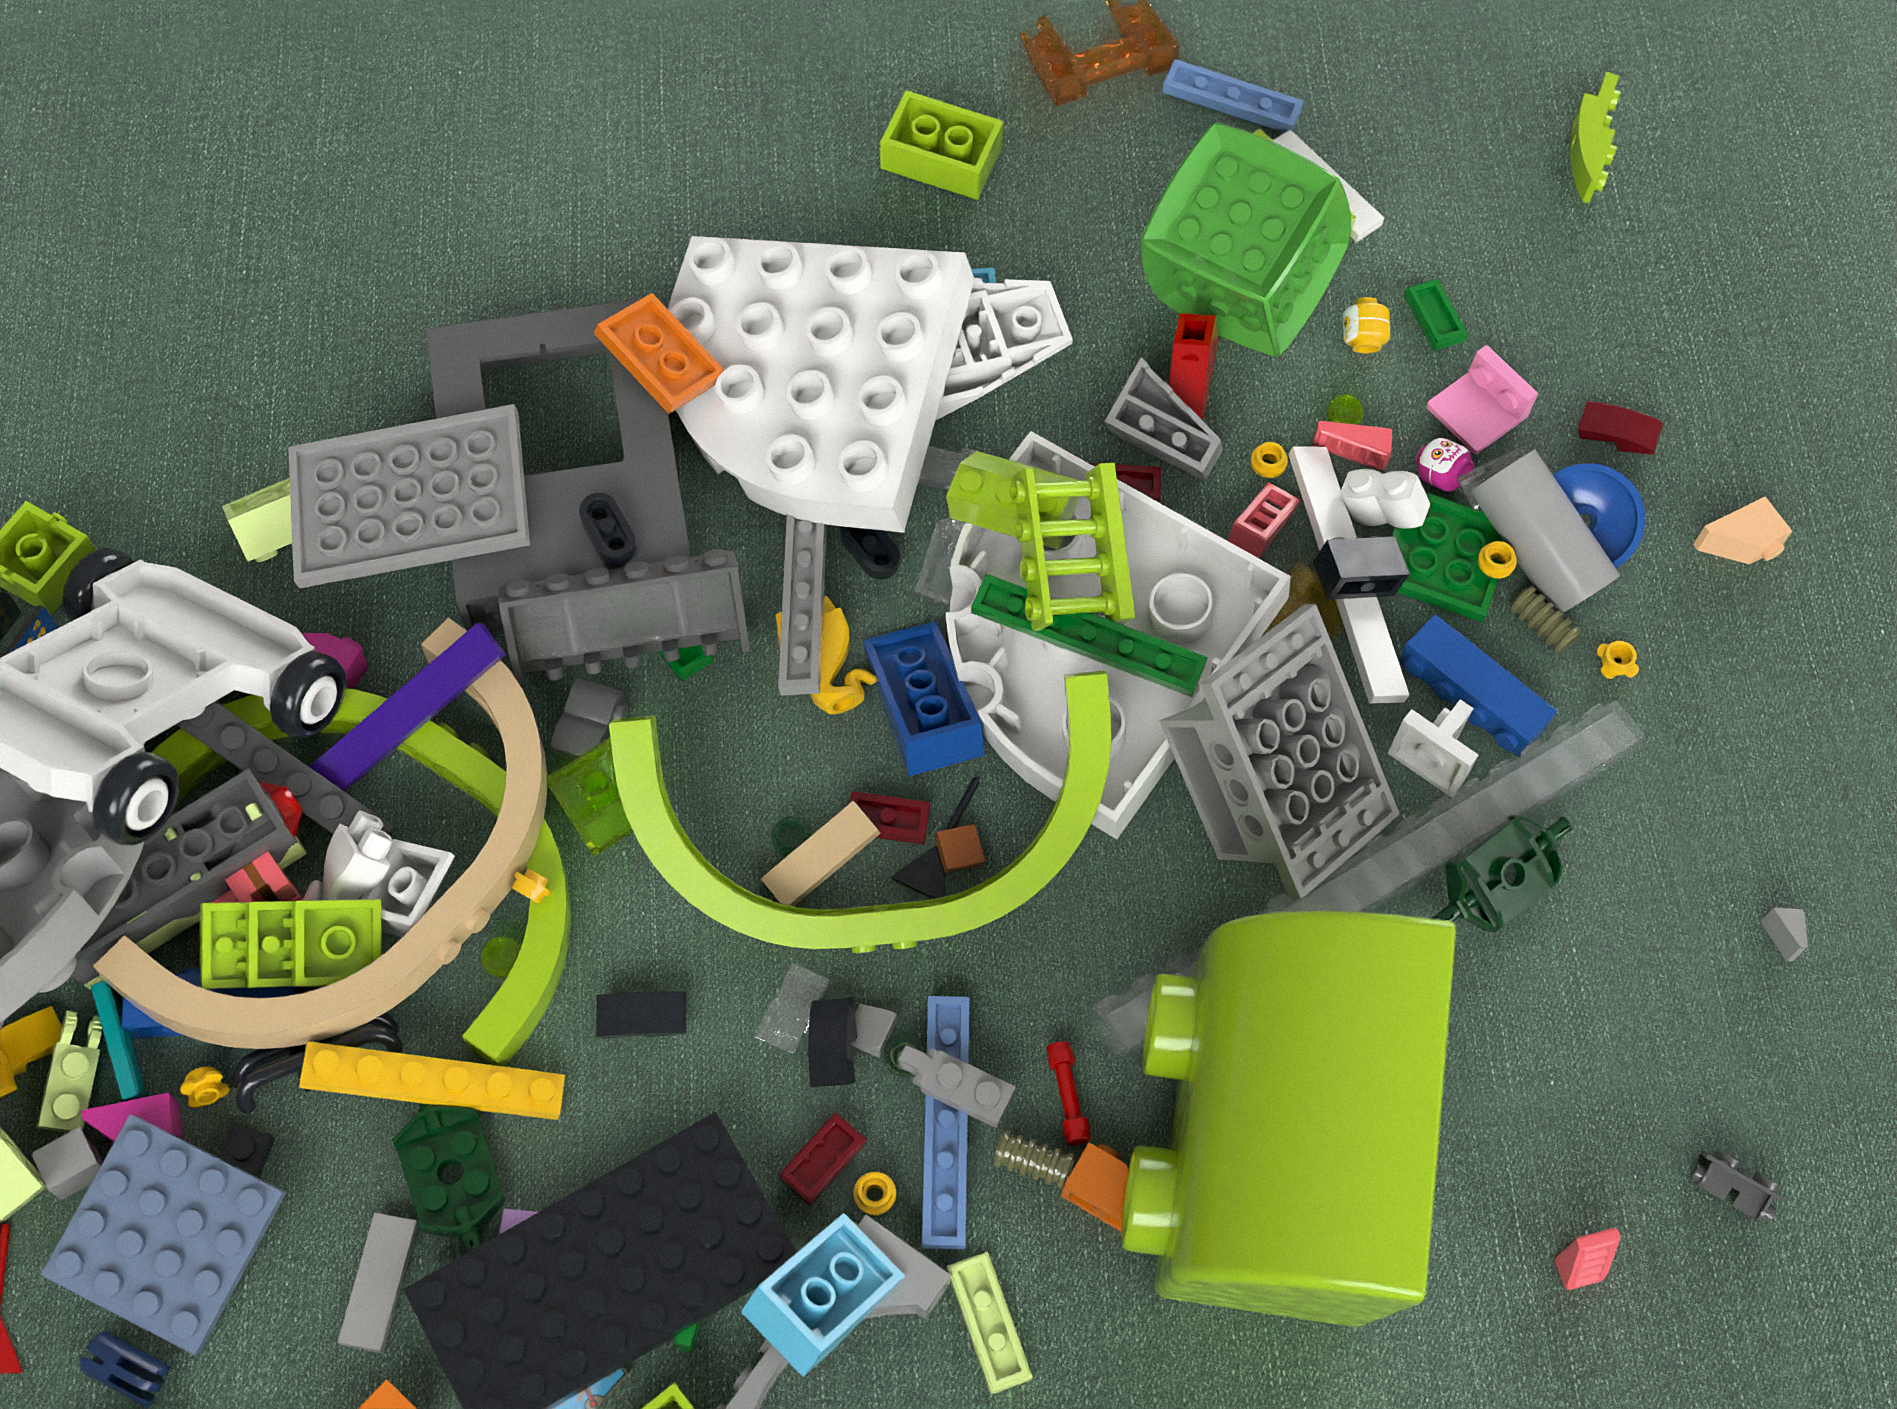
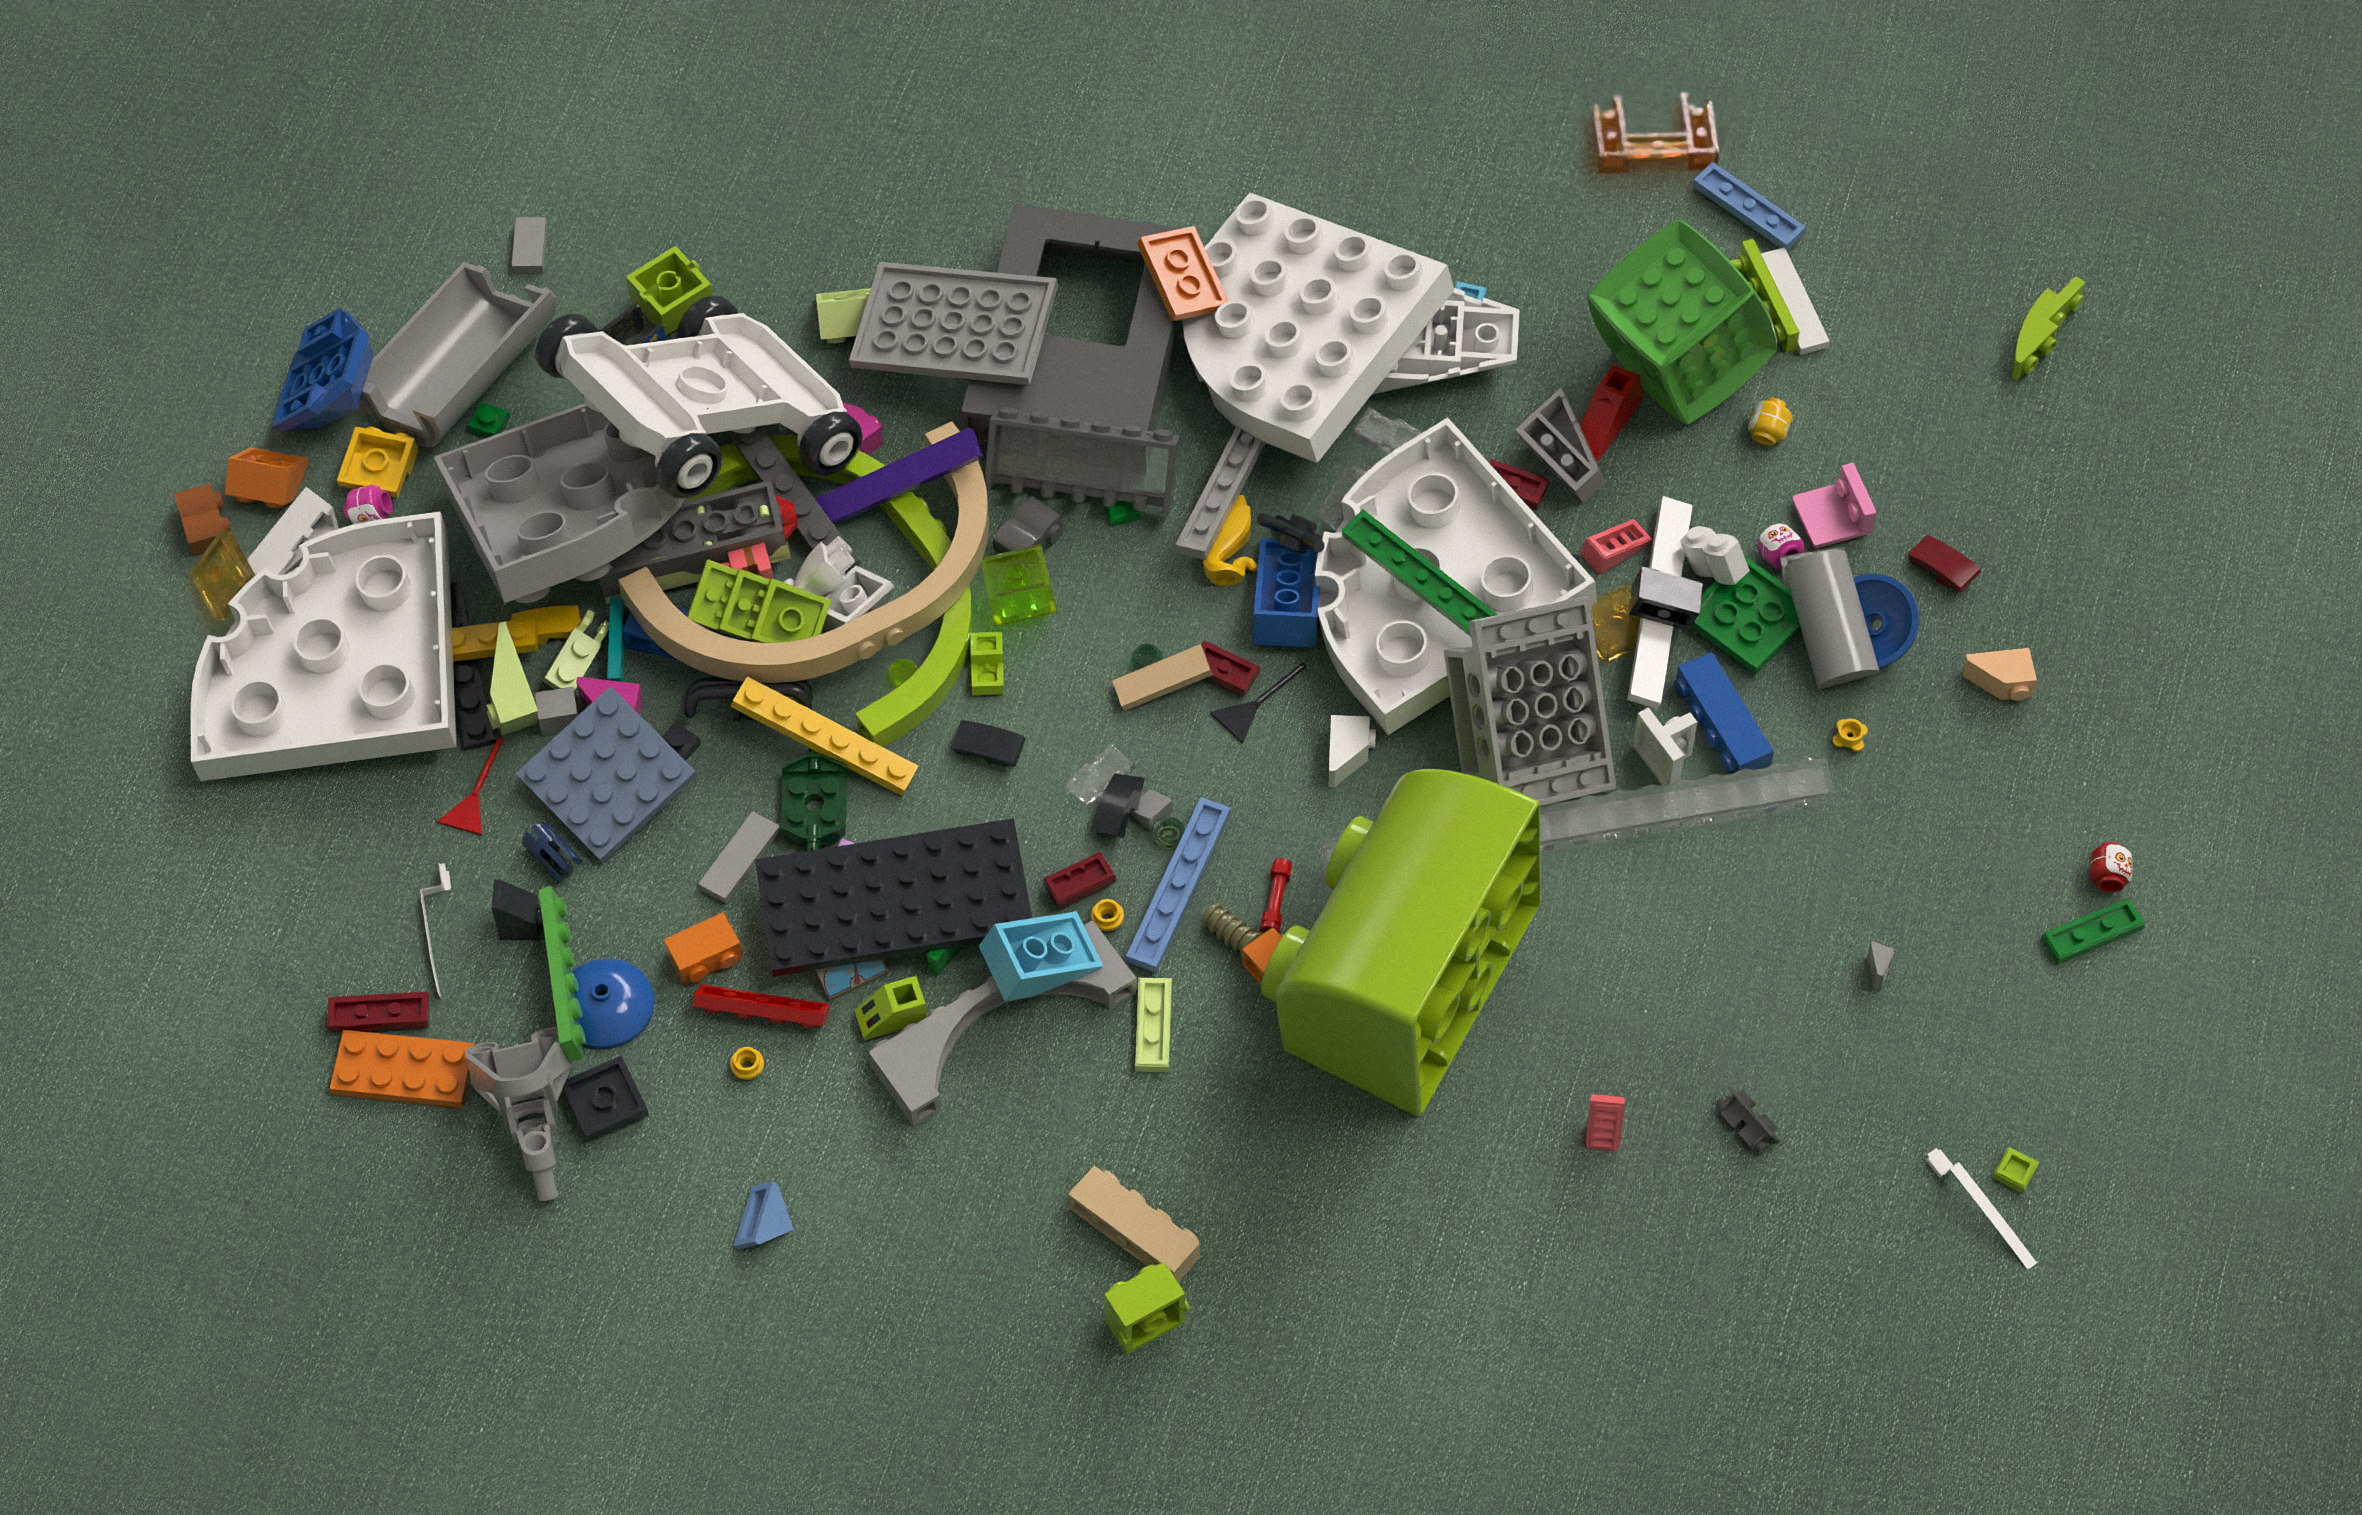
camera: 25 degrees right, 5 degrees down
yellow plate [180,1066,230,1108] -> none
yellow plate [511,868,552,904] -> none
black plate [579,493,637,565] -> none
lime arch [609,670,1112,953] -> none
black plate [840,526,900,579] -> none
lime brick [880,90,1004,200] -> none
light grey hinge [898,1045,1016,1128] -> none
dark orange tile [934,824,986,873] -> none
lime slope [946,451,1080,550] -> none
lime fence [1010,463,1135,631] -> none
yellow plate [1250,442,1288,478] -> none
coral slope [1312,421,1392,470] -> none
clear neon green plate [1327,394,1364,425] -> none
green tile [1403,279,1468,351] -> none
dark green plate [1431,815,1573,932] -> none
yellow plate [1478,541,1517,578] -> none
olive piece [1509,586,1581,654] -> none
none -> lime slope [970,632,1004,696]
none -> black bar [1257,513,1325,554]
none -> white slope [1328,715,1376,787]

